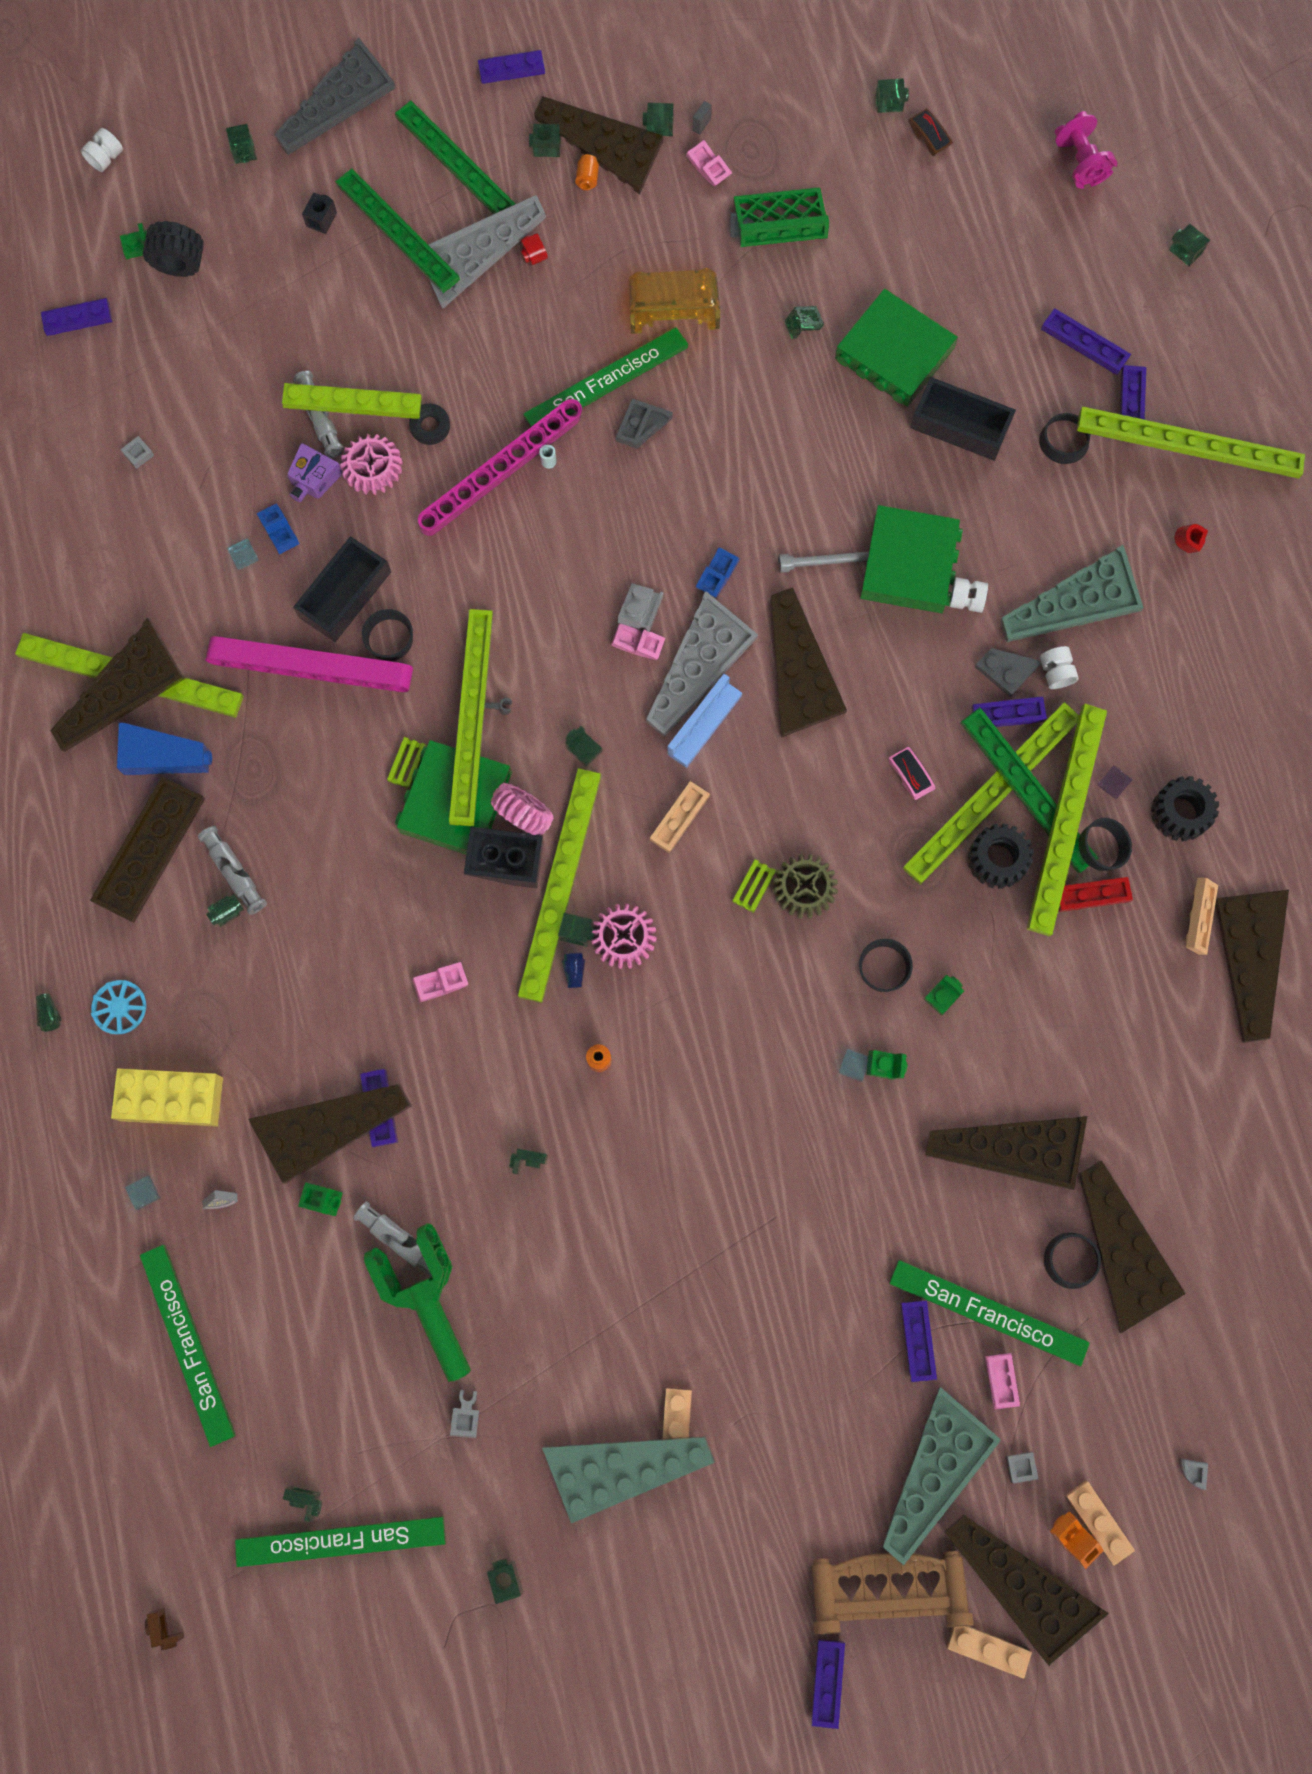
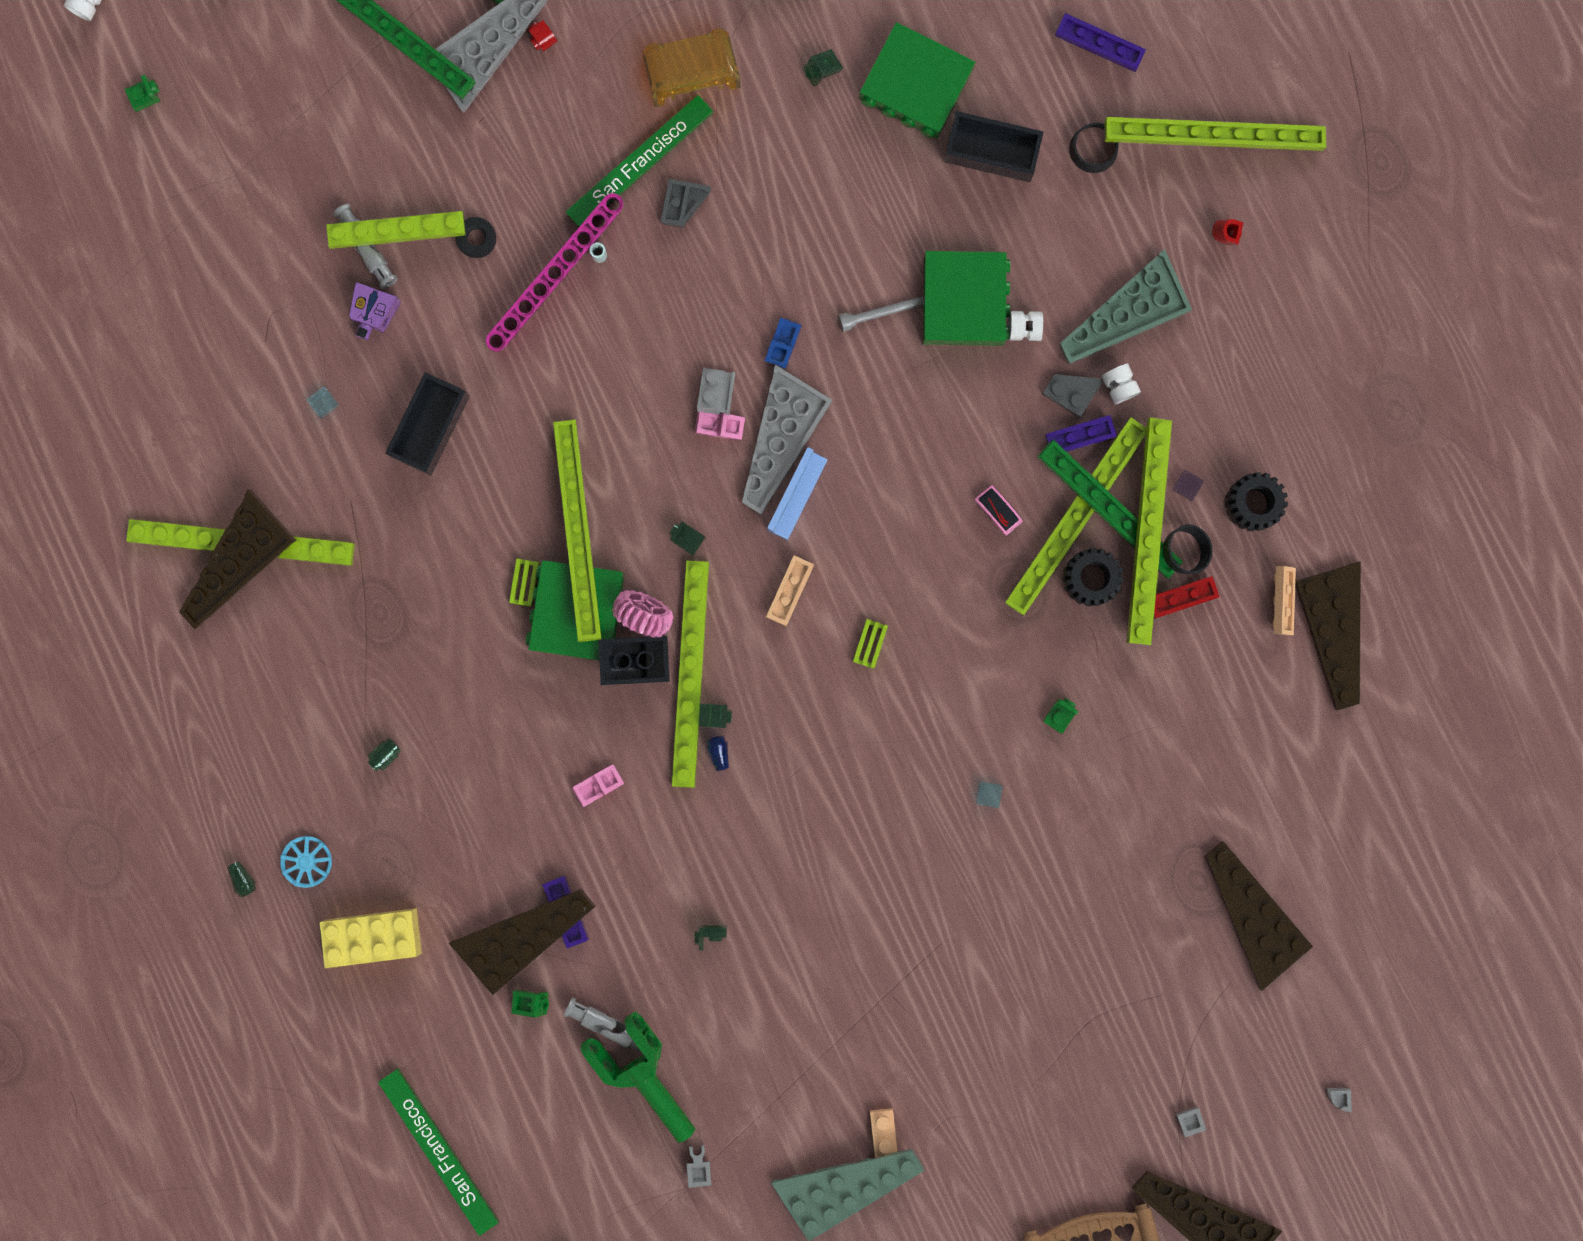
camera: 15 degrees left, 10 degrees up
dark purple plate [41,298,112,336] -> none
dark brown plate [90,776,205,923] -> none
blue slope [117,723,212,775] -> none
light grey tile [120,436,154,469] -> none
clear light blue tile [125,1176,160,1210] -> none
black tyre [143,221,204,277] -> none
light grey piece [198,826,267,915] -> none
light grey tile [202,1190,238,1209] -> none
dark pink beam [205,636,413,692] -> none
blue slope [257,503,300,554] -> none
black brick [302,192,337,234] -> none
bright pink gear [340,433,403,495] -> none
black tyre [362,609,413,661] -> none
dark grey hand [485,698,512,715] -> none
orange brick [586,1044,612,1072] -> none
bright pink gear [591,904,657,969] -> none
dark brown wing [771,587,847,738] -> none
olive gear [773,854,838,919] -> none
black tyre [859,939,913,992] -> none
green bracket [866,1050,908,1080] -> none
sand green wing [882,1387,1001,1565] -> none
green tile [889,1260,1090,1367] -> none
dark purple plate [900,1301,937,1382] -> none
dark brown wing [925,1116,1088,1190] -> none
bright pink plate [984,1353,1020,1409] -> none
black tyre [1044,1232,1101,1289] -> none
orange brick [1050,1511,1104,1569] -> none
light nougat plate [1065,1481,1135,1566] -> none
dark purple plate [1120,365,1146,420] -> none

